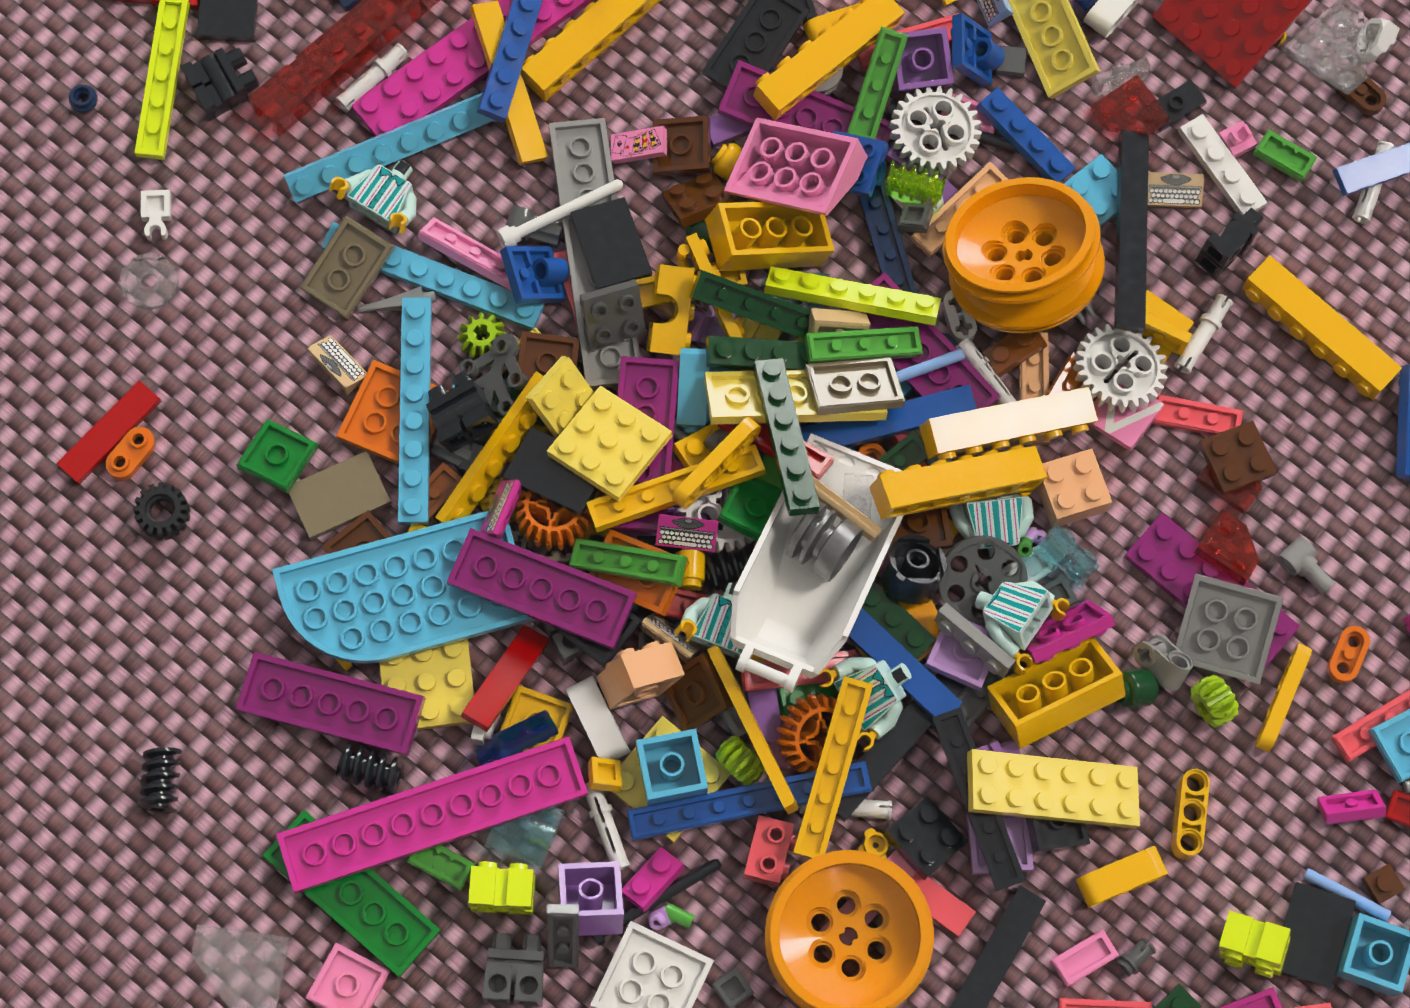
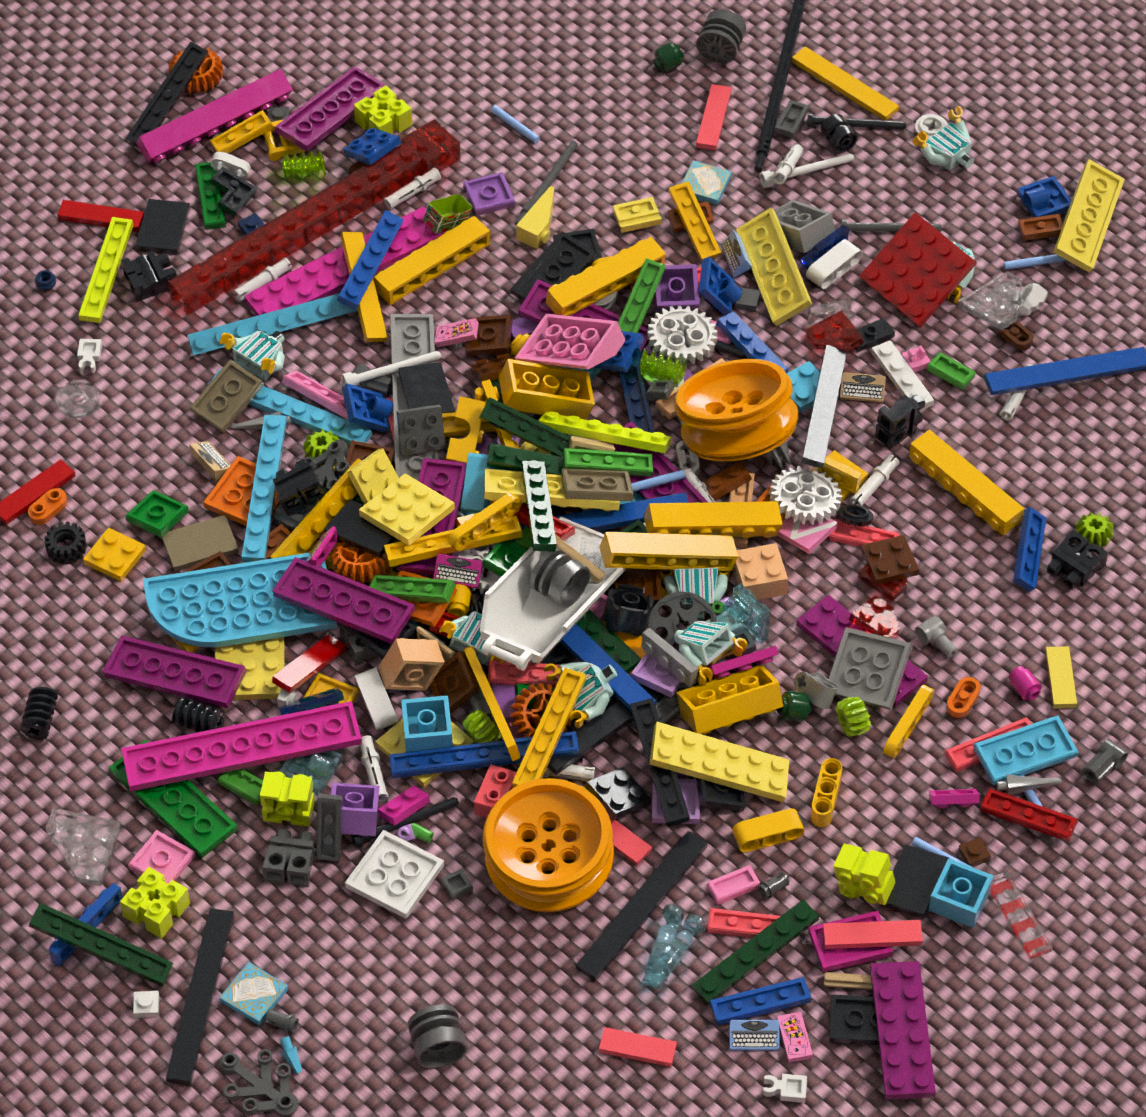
camera: 10 degrees right, 20 degrees down
yellow plate [588,757,622,792] -> none
none -> yellow plate [83,527,147,582]
none -> black gear [837,505,874,527]

